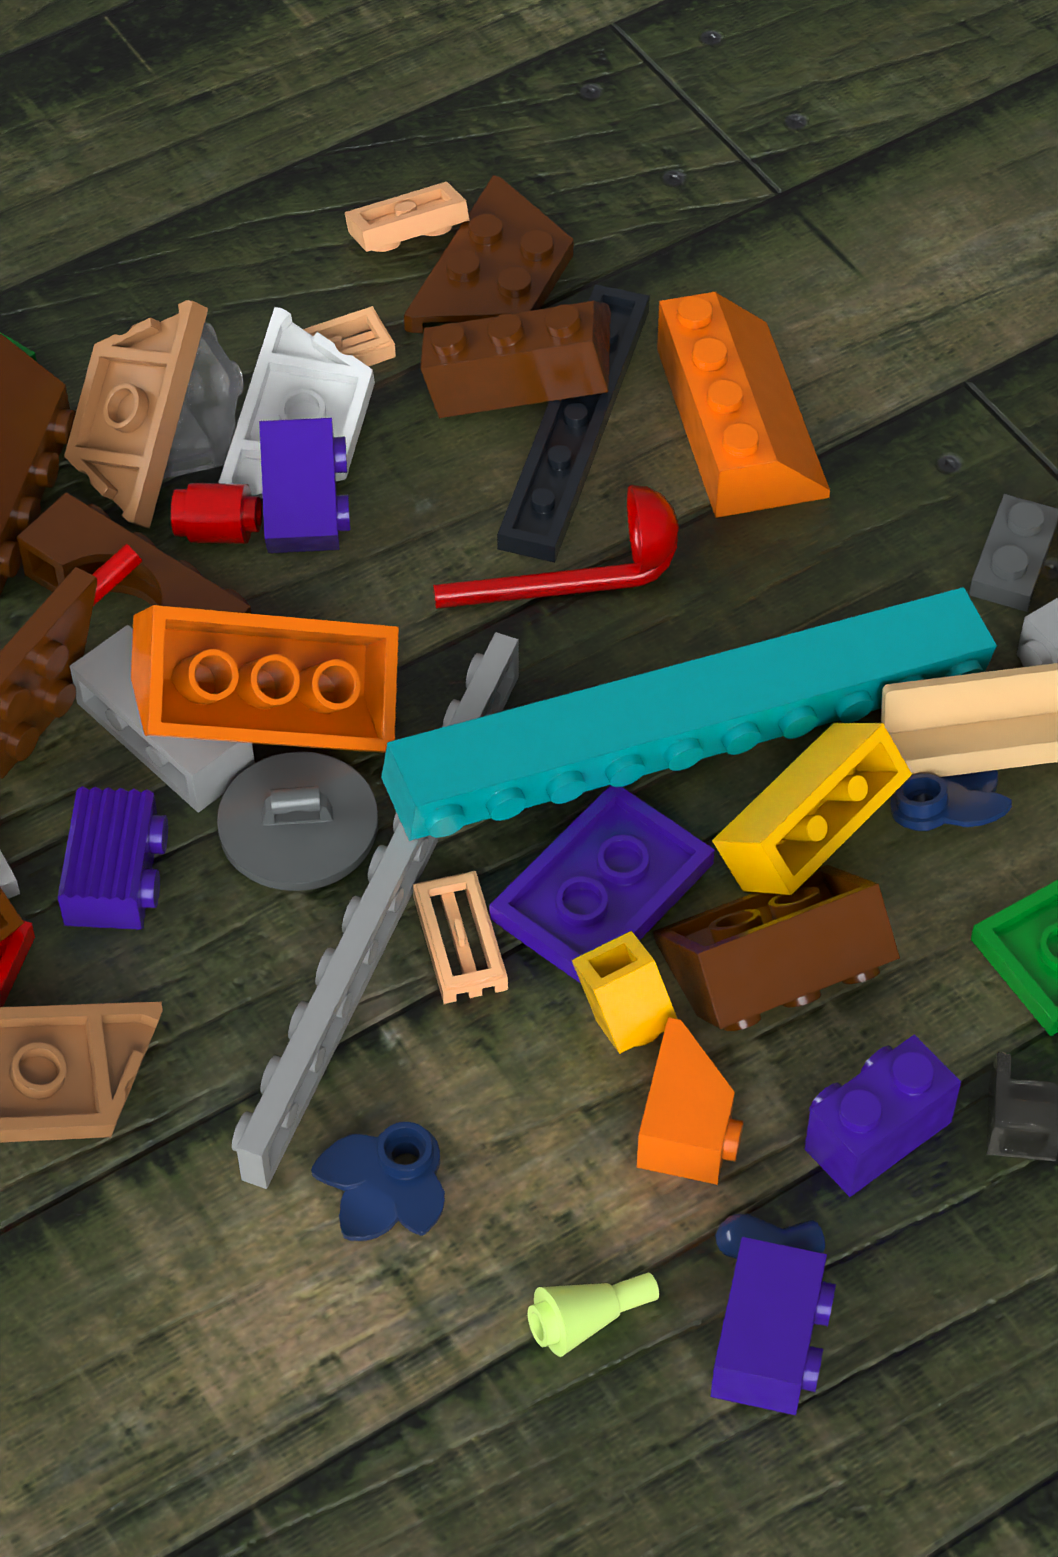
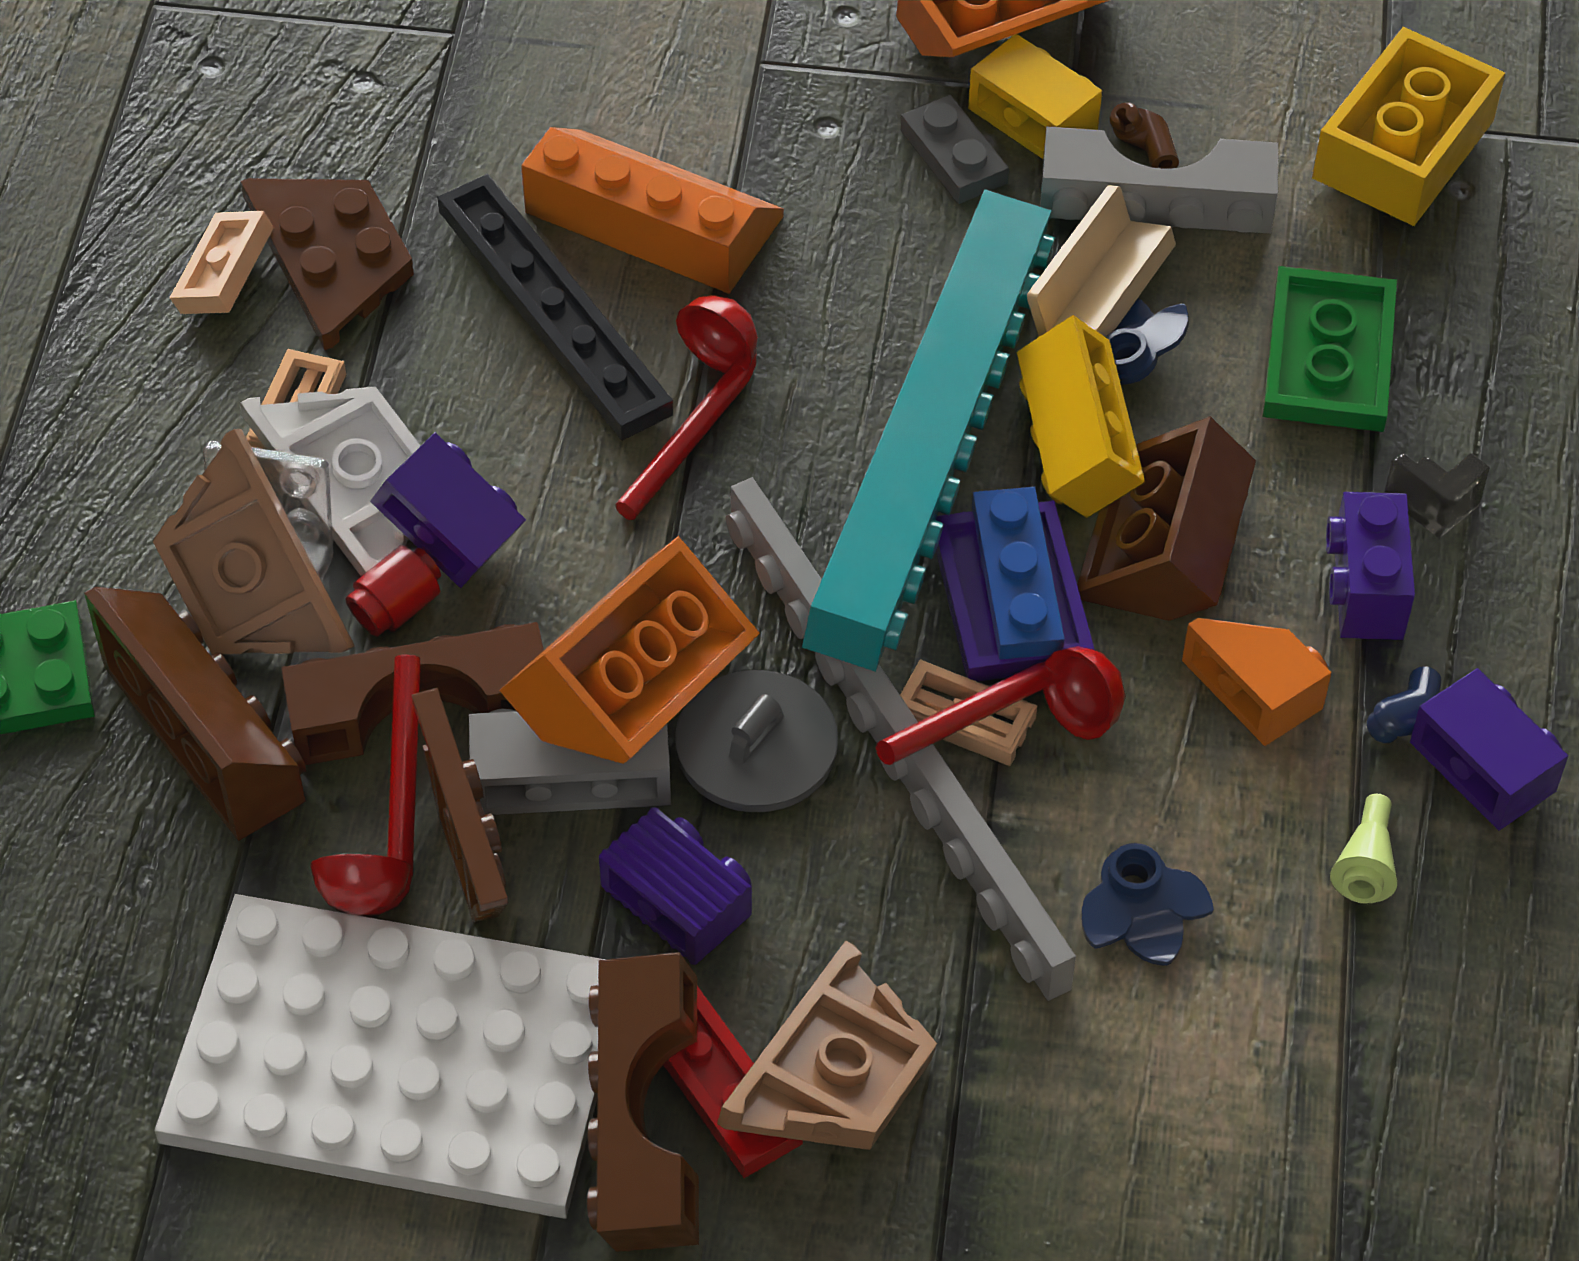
camera: 50 degrees left, 0 degrees up
reddish brown slope [420,301,611,418] -> none
yellow brick [572,931,678,1054] -> none
none -> red piece [876,646,1126,765]
none -> blue plate [972,487,1065,660]

